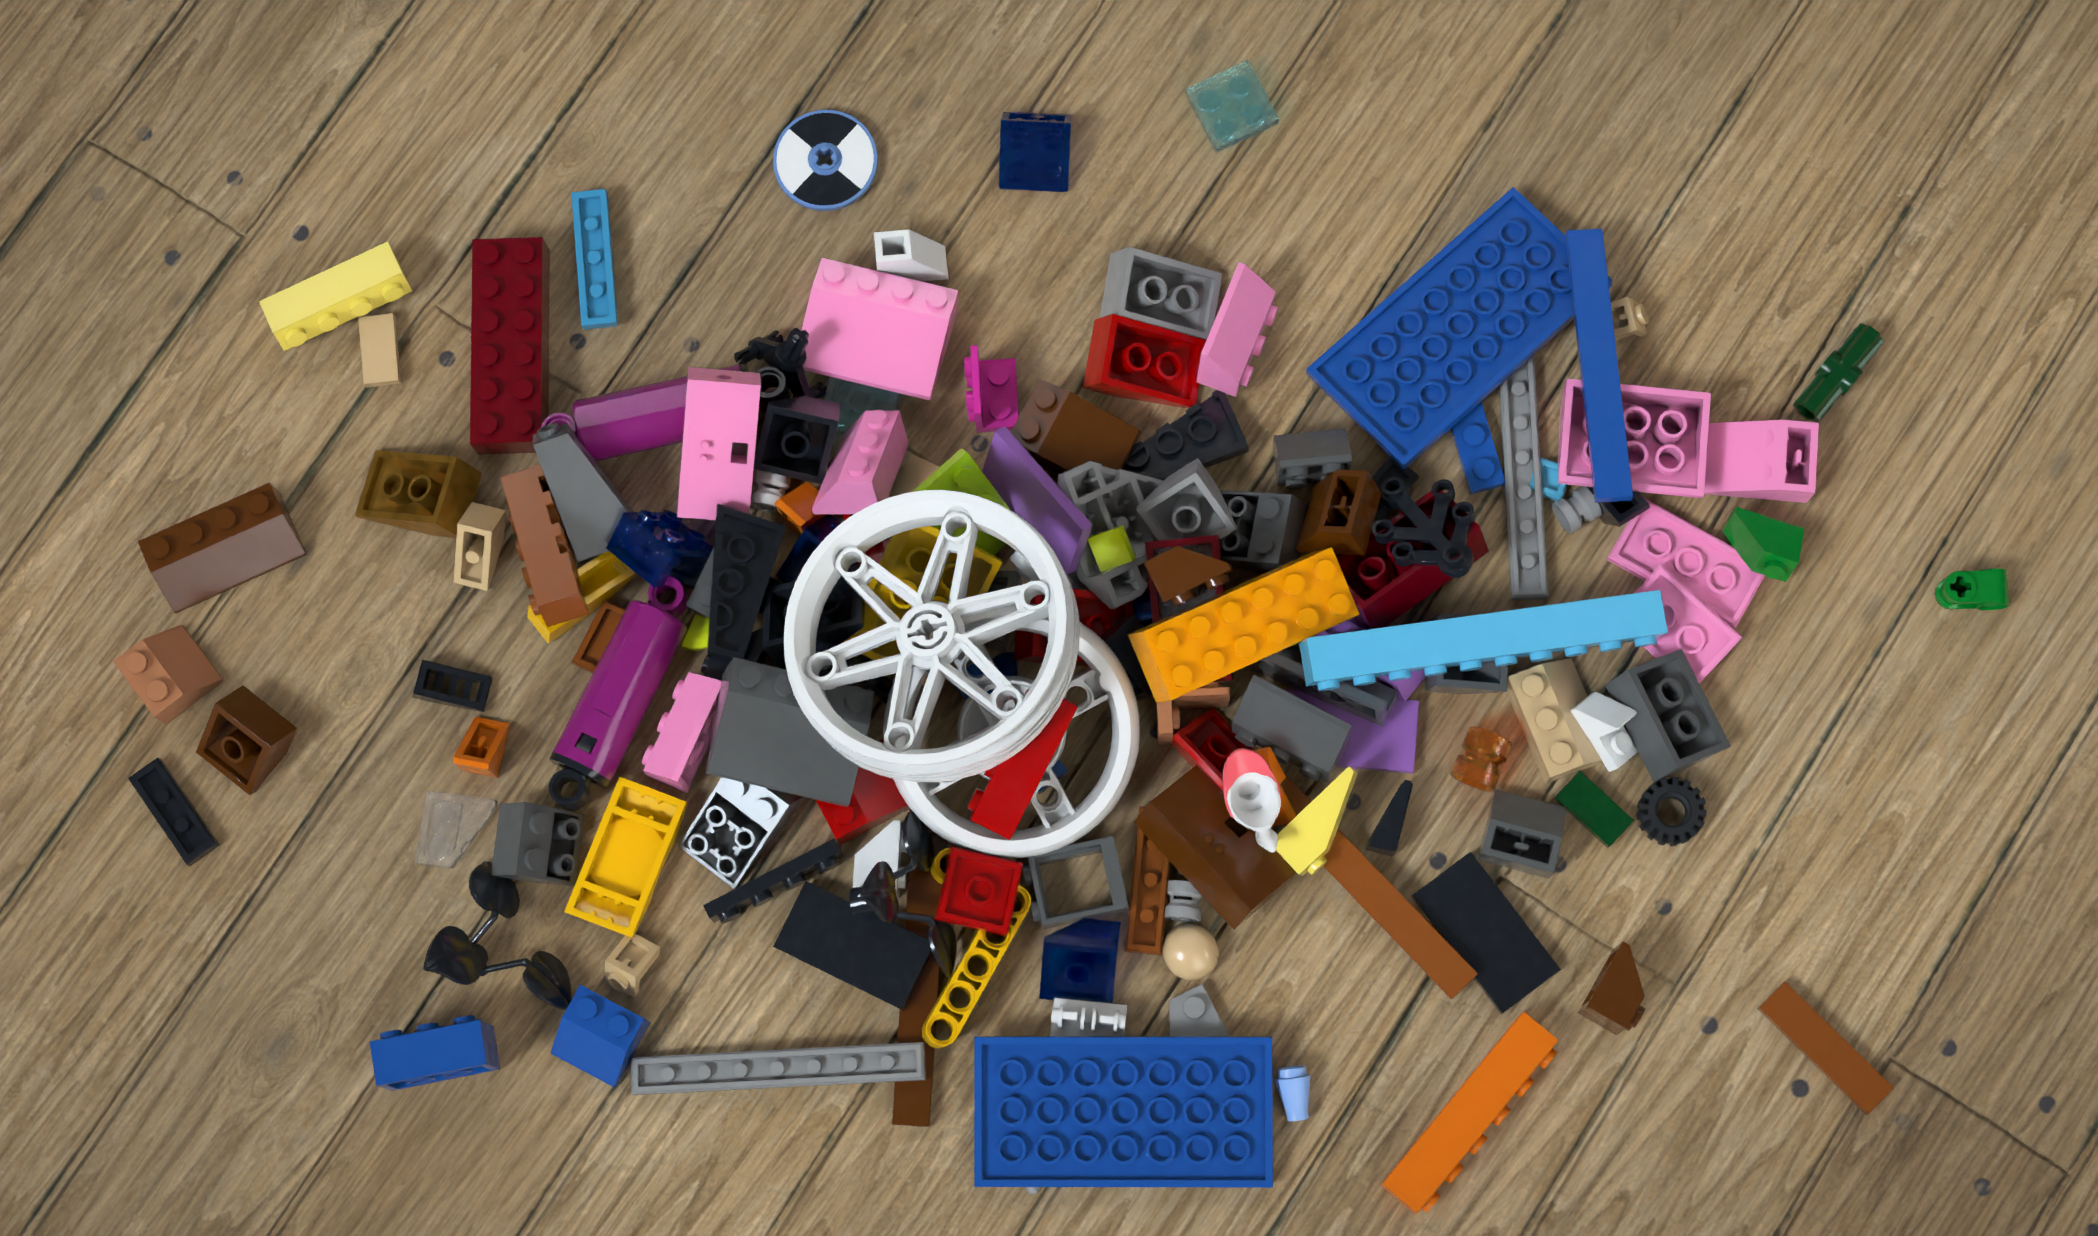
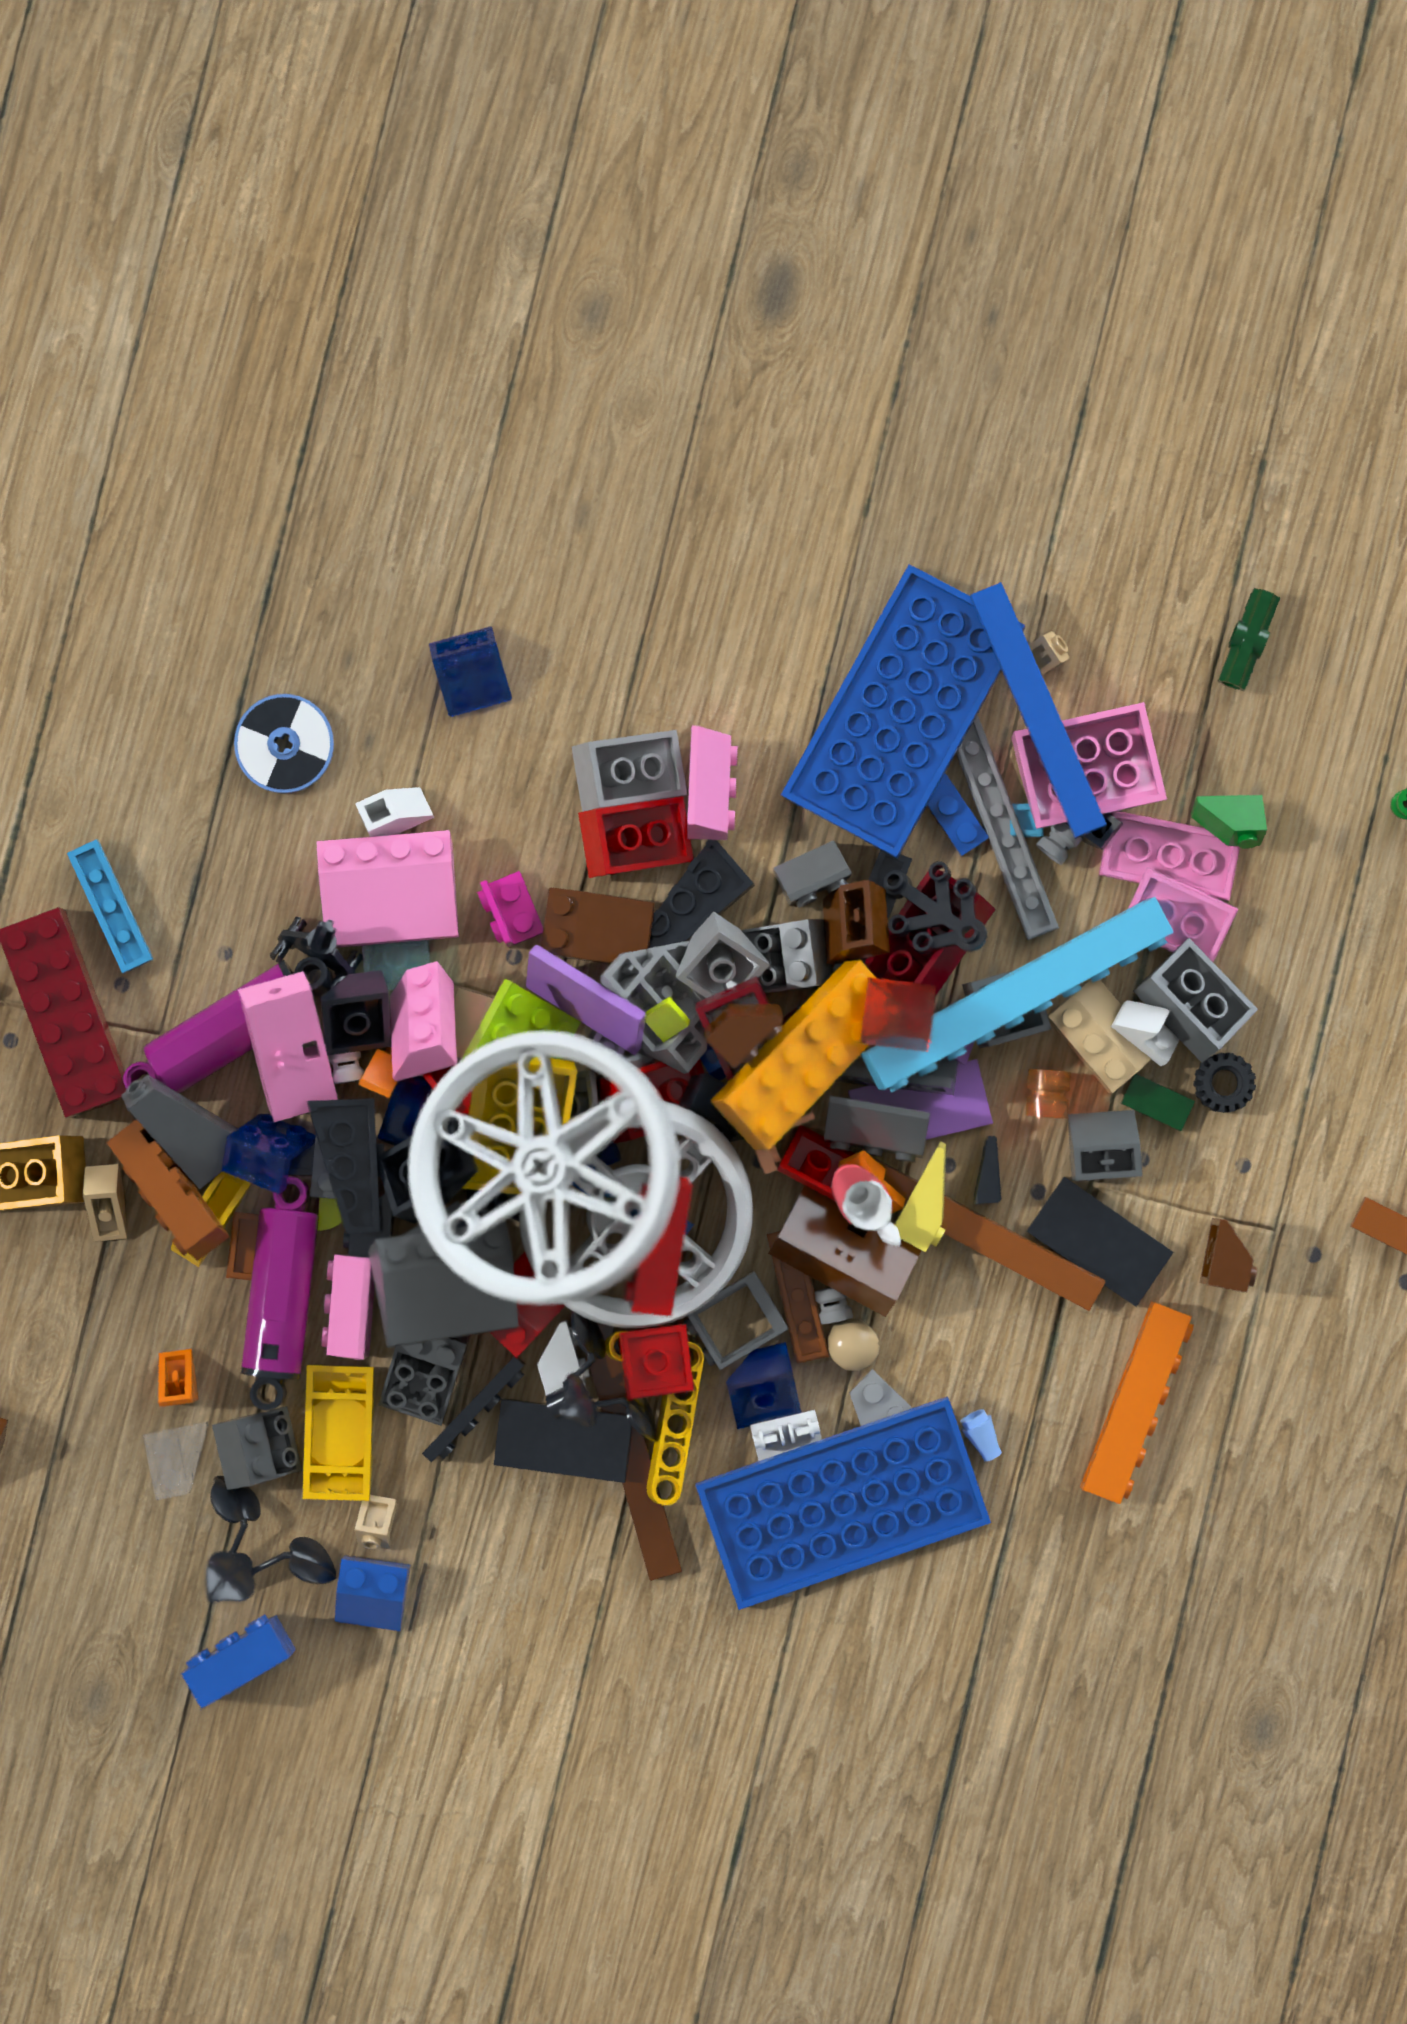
camera: 25 degrees left, 10 degrees up
black slope [412,659,493,712] -> none
light grey tile [631,1042,926,1095] -> none
clear light blue plate [1185,60,1279,153] -> none
bright pink slope [1704,420,1819,503] -> none
none -> clear red slope [860,977,935,1052]

